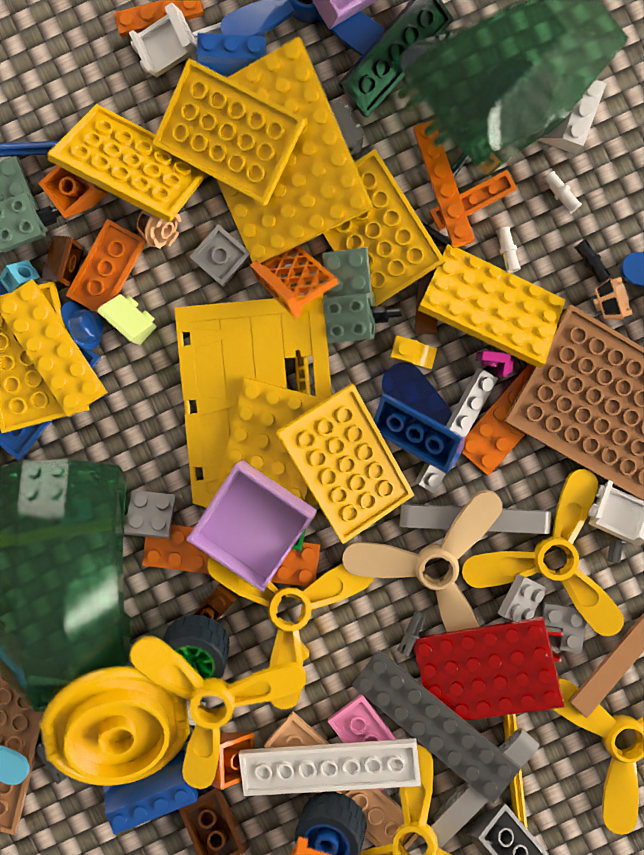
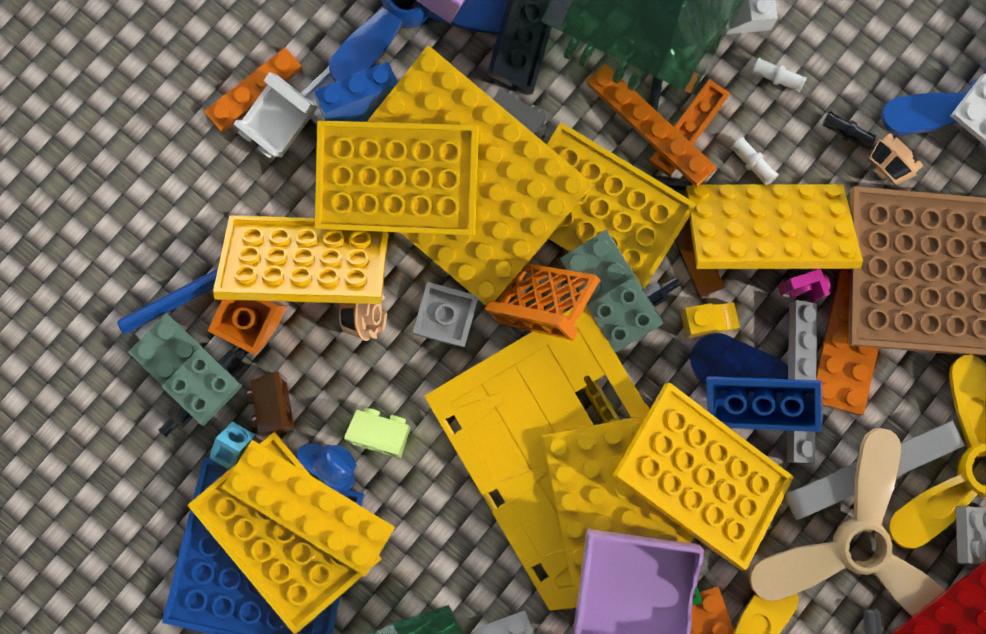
camera: 30 degrees left, 10 degrees down
orange plate [65,219,147,315] -> none

